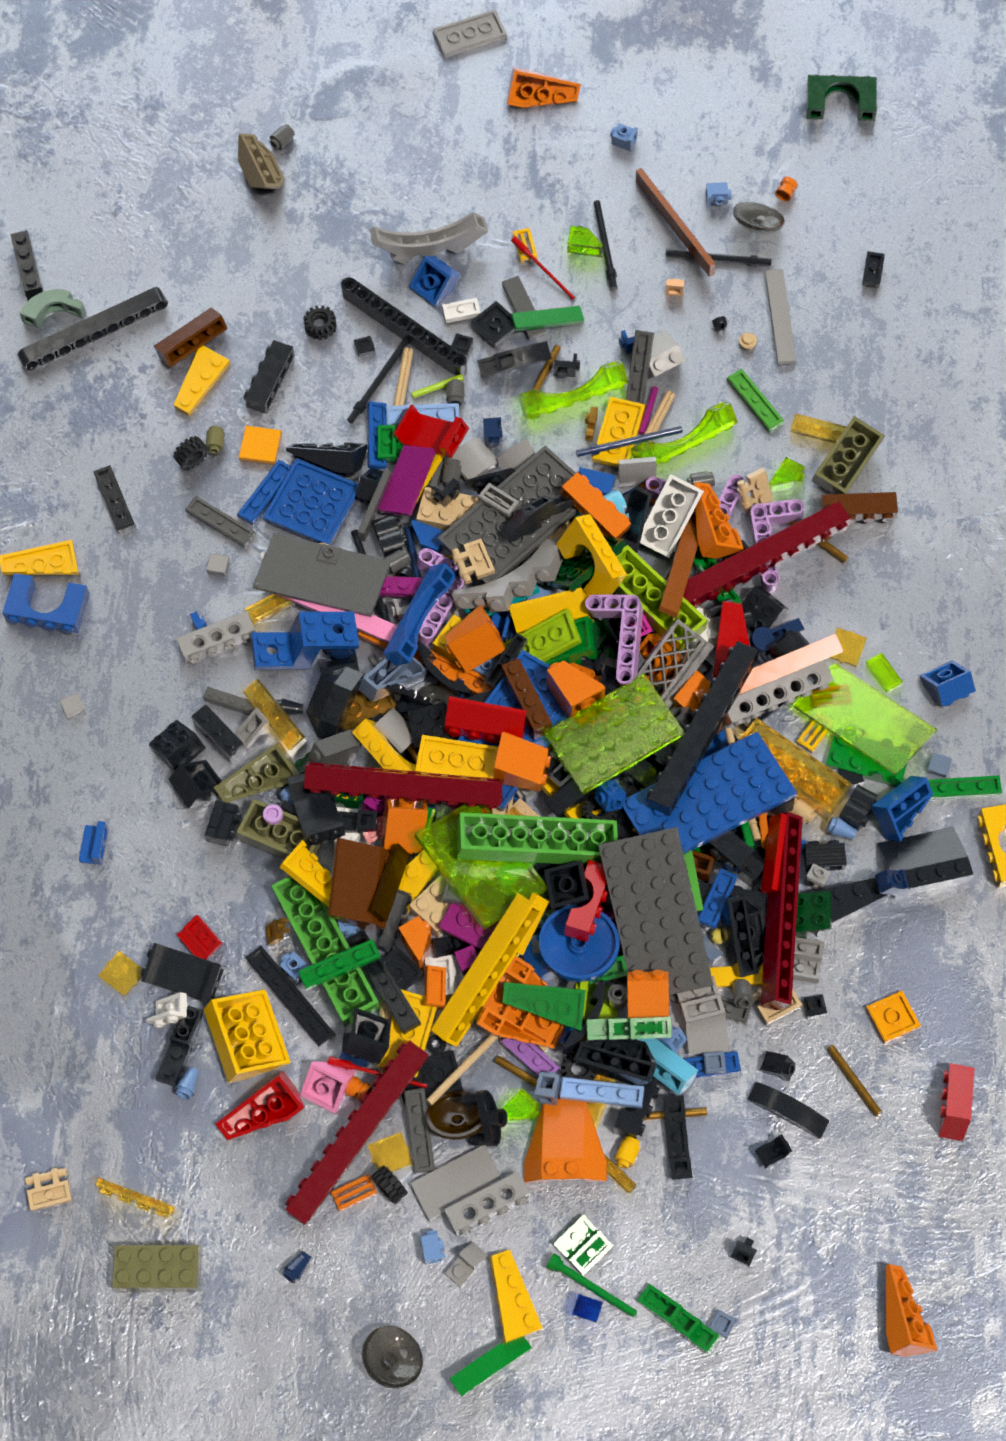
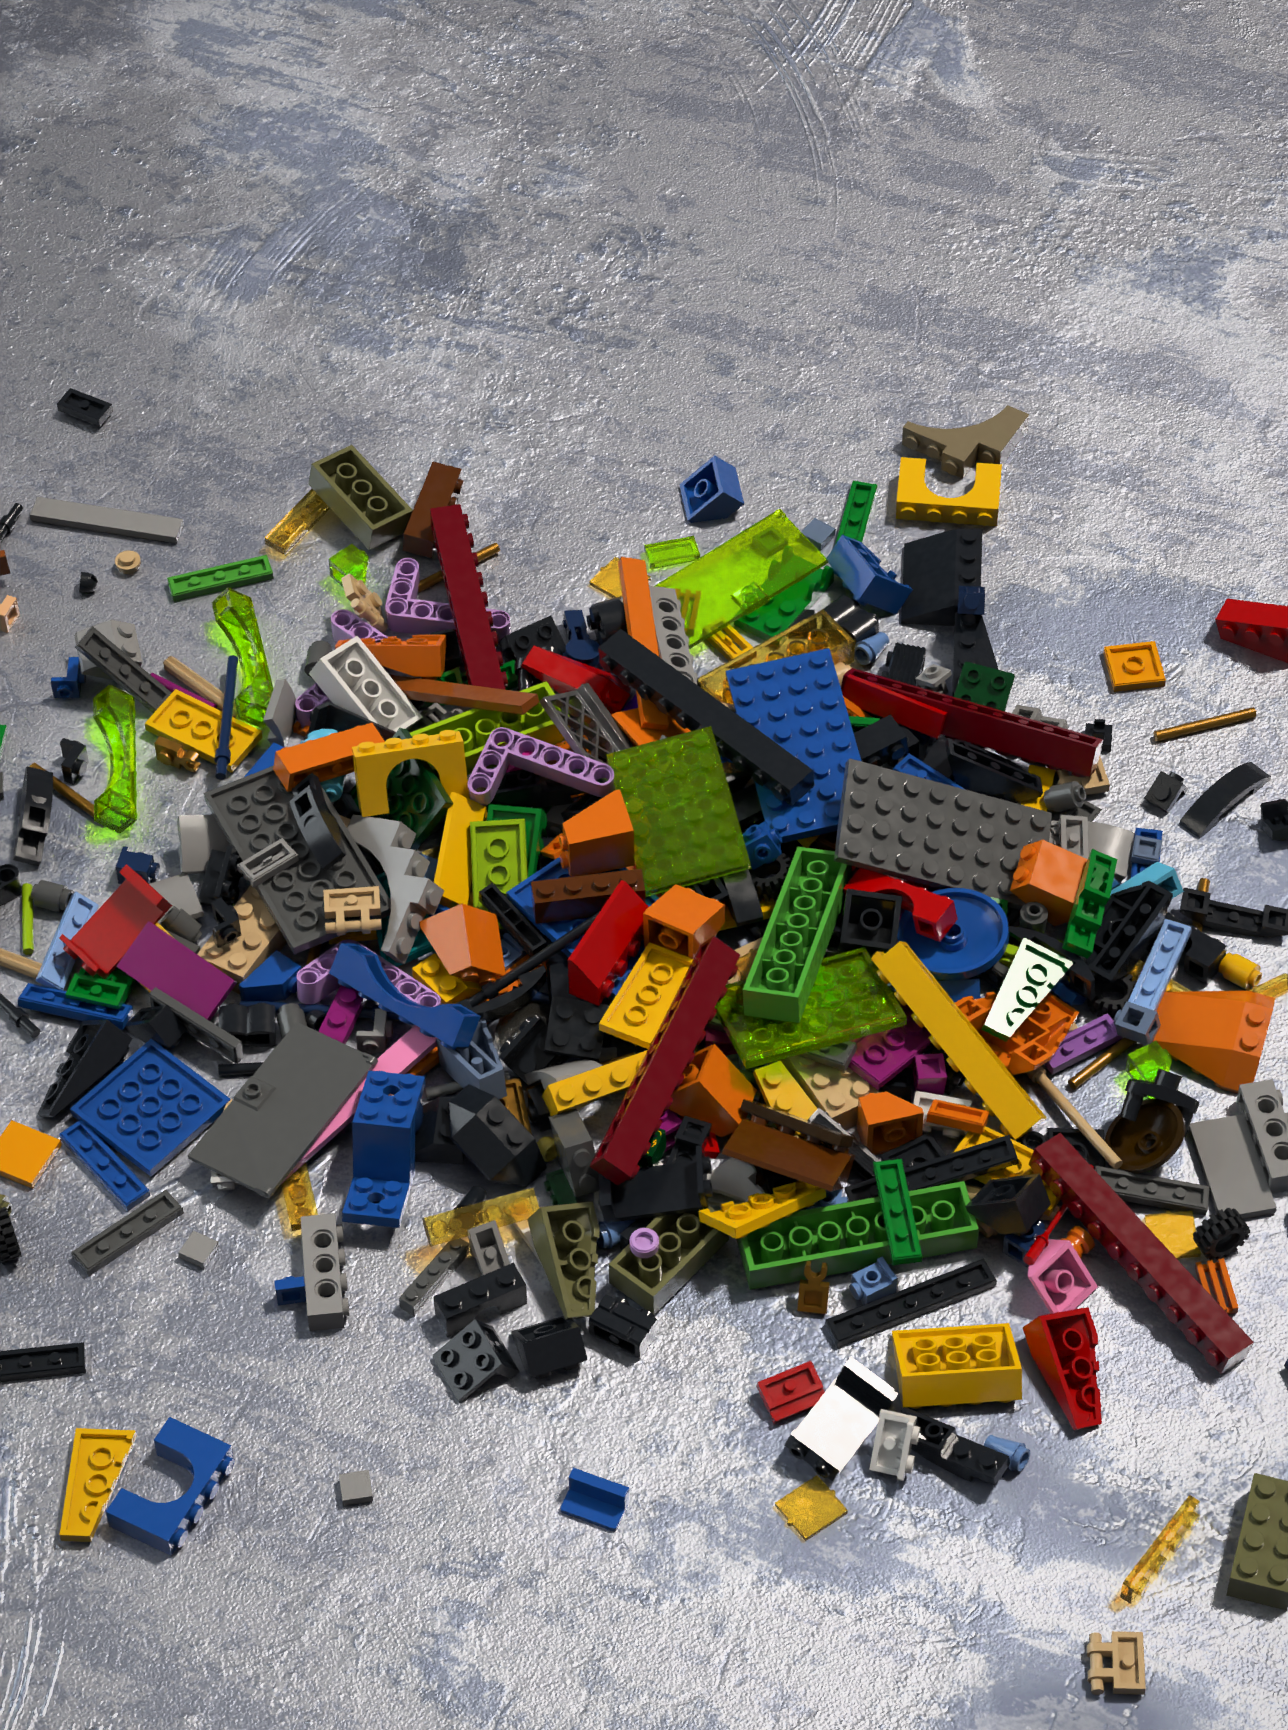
camera: 75 degrees left, 15 degrees down
none -> black bar [468,911,600,1007]

